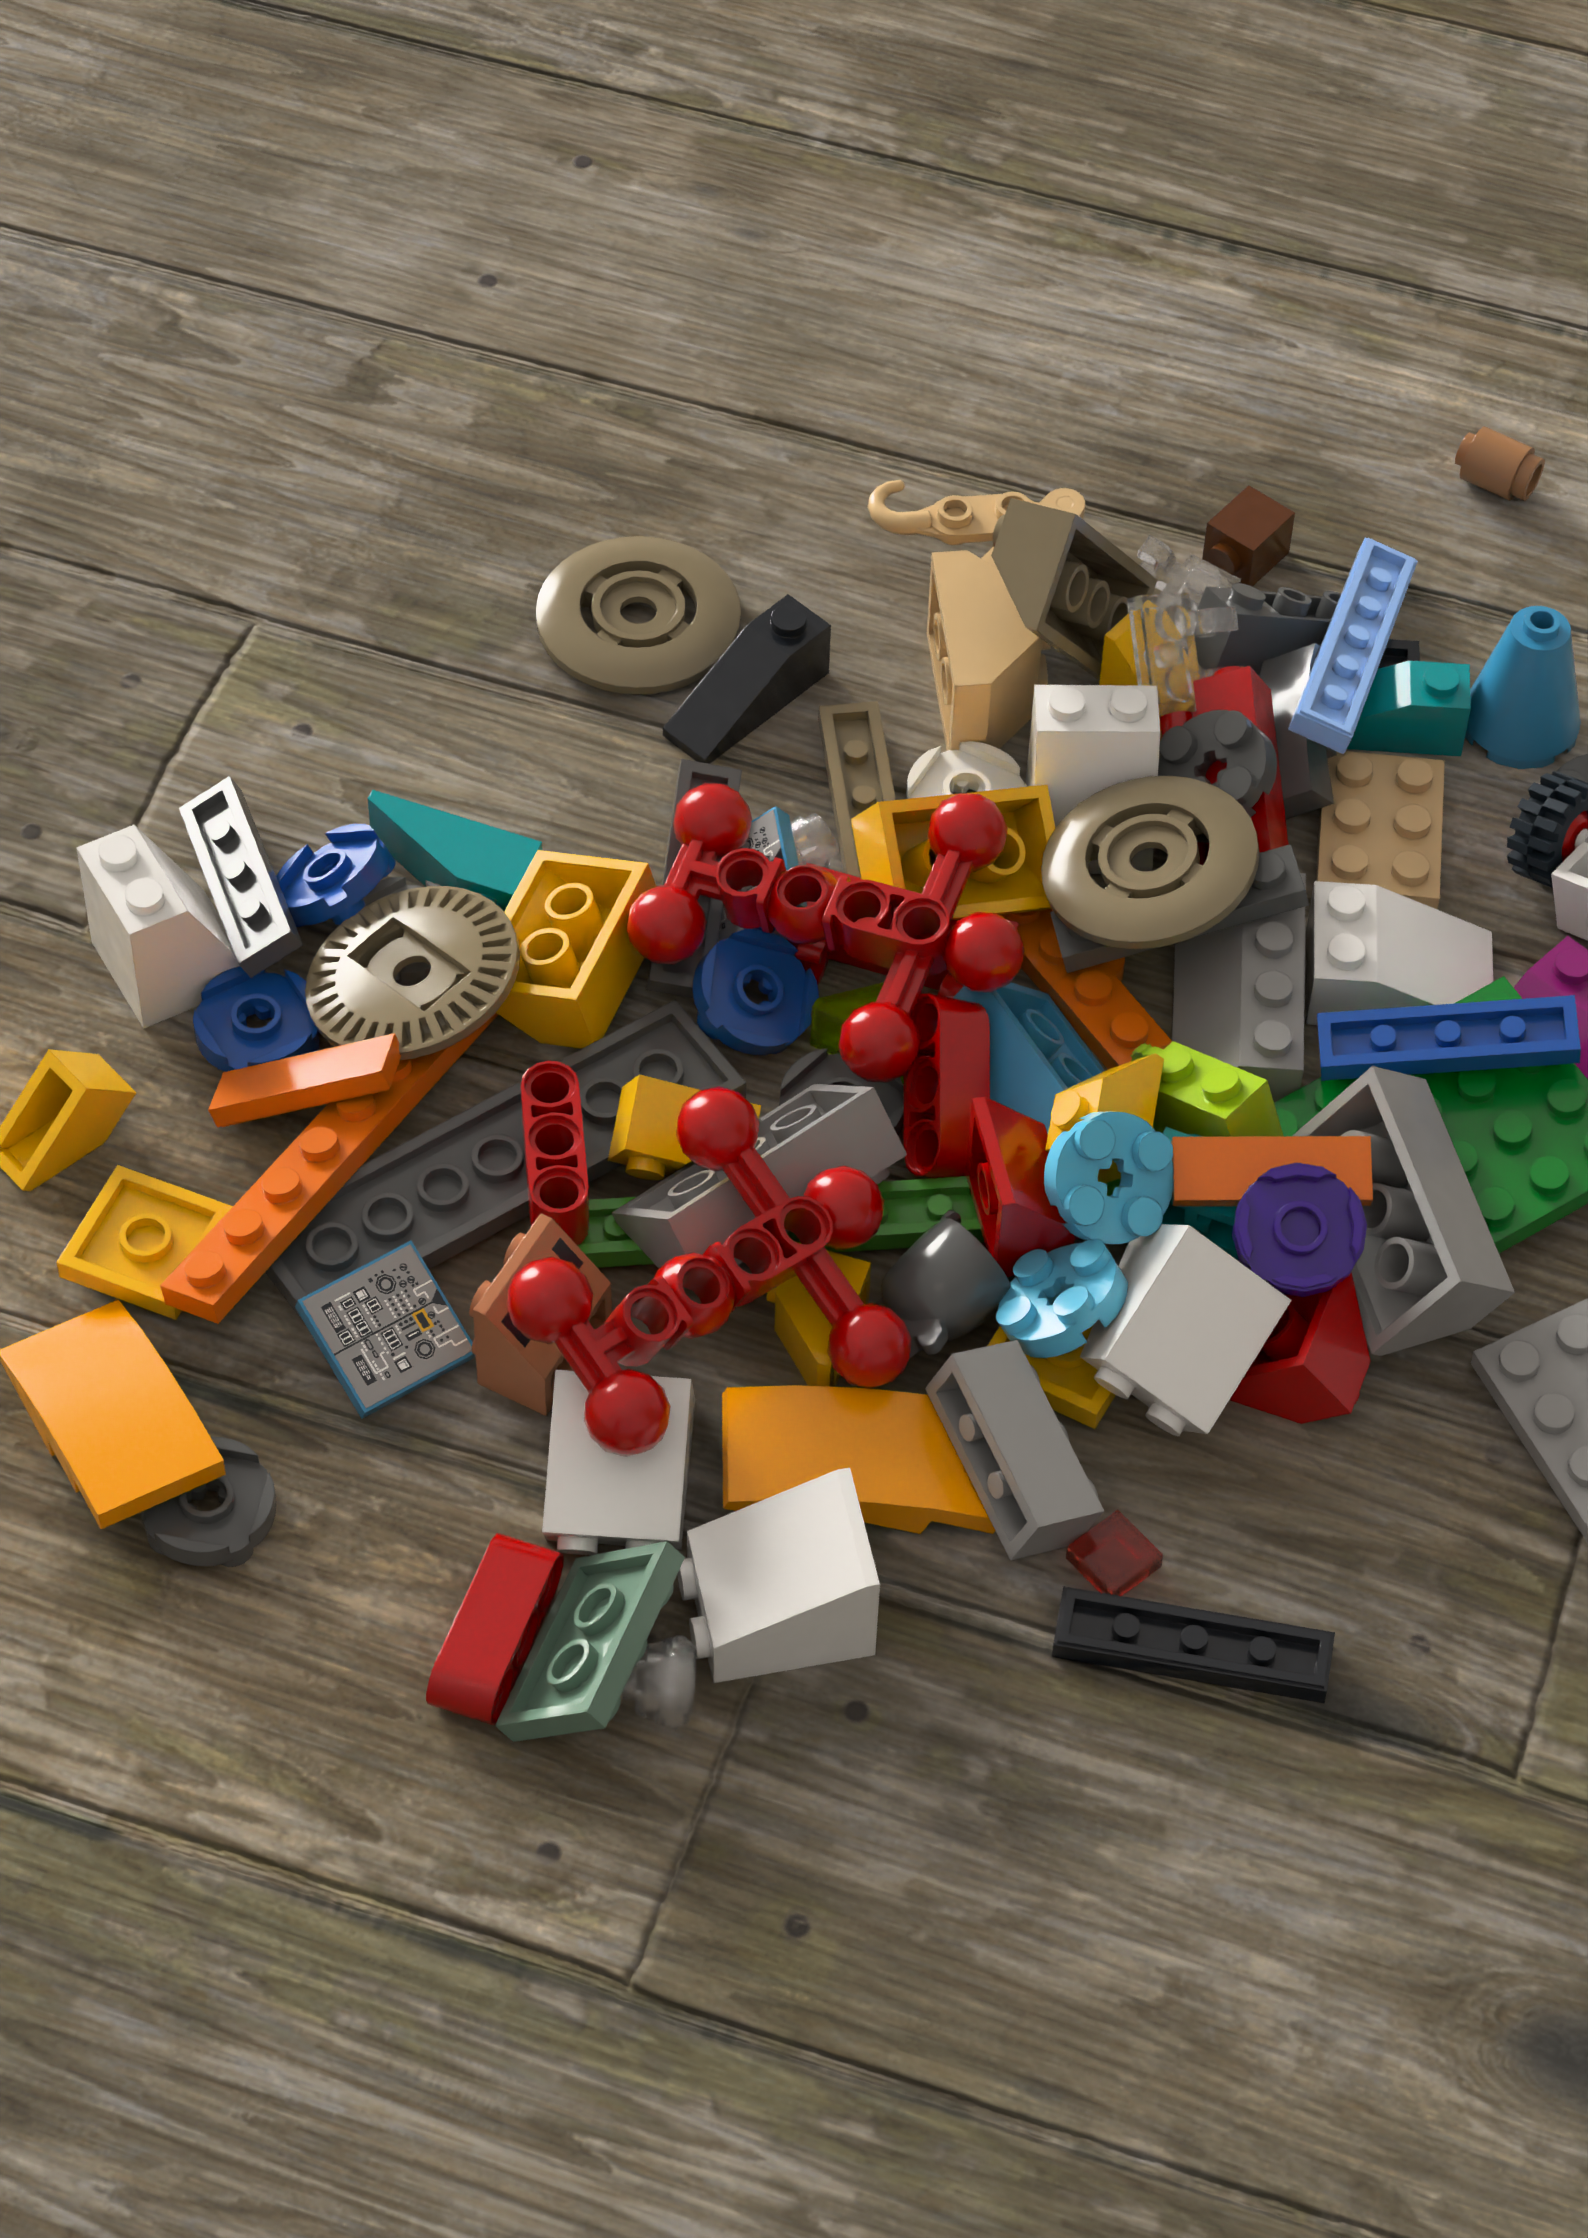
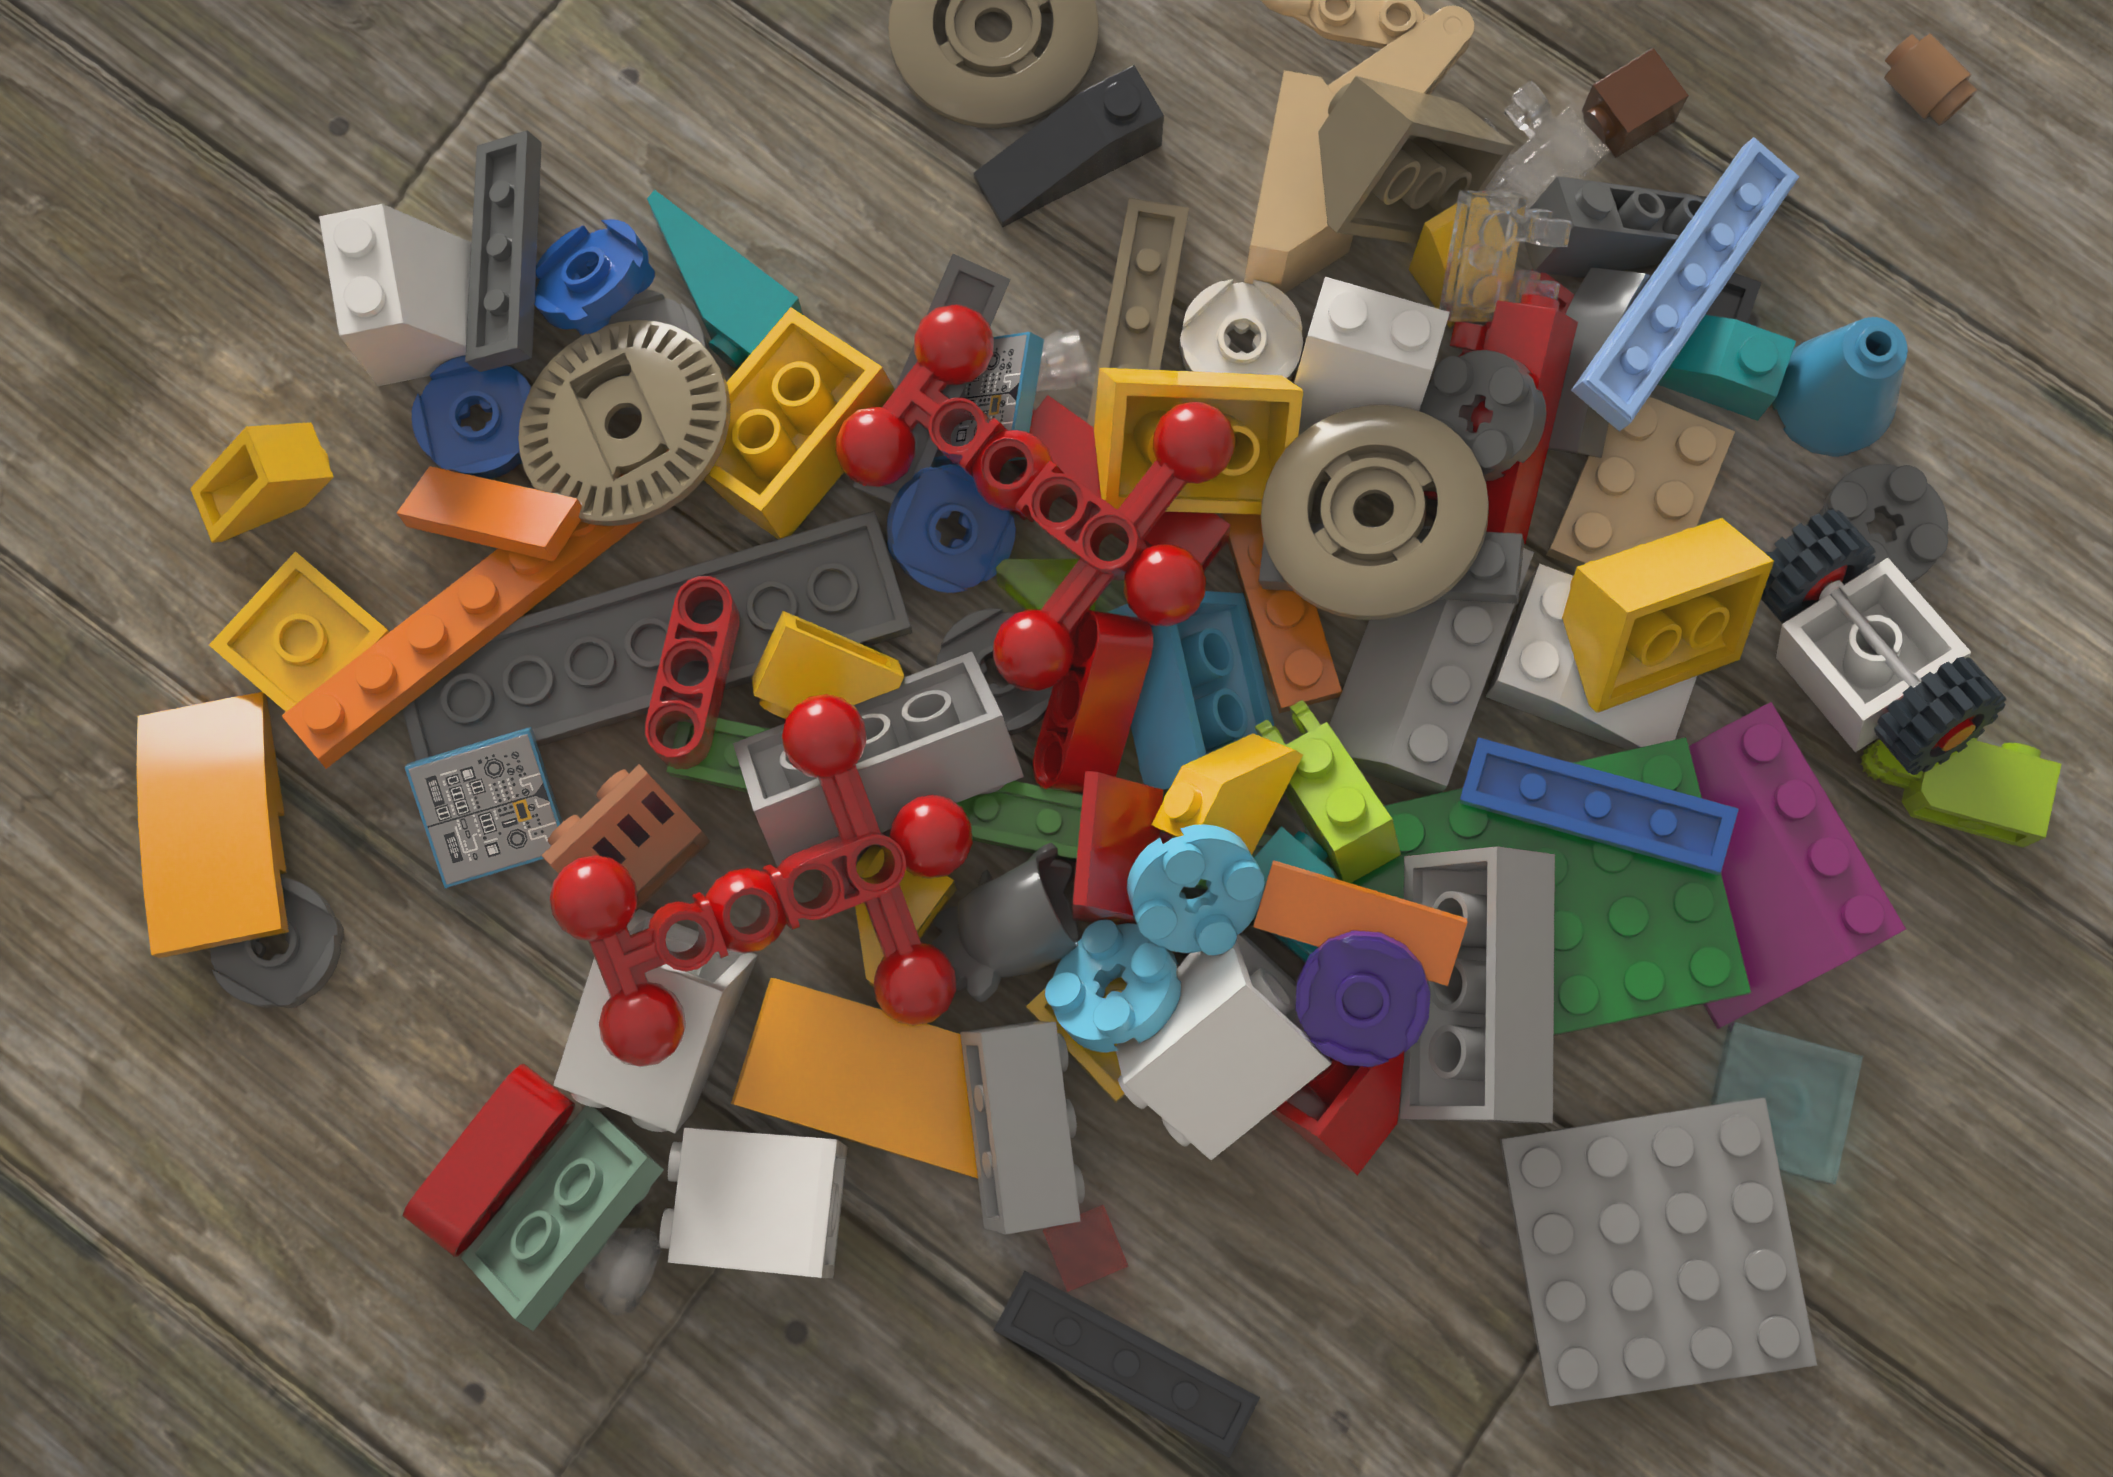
camera: 20 degrees right, 25 degrees up
none -> yellow slope [1562,518,1774,713]

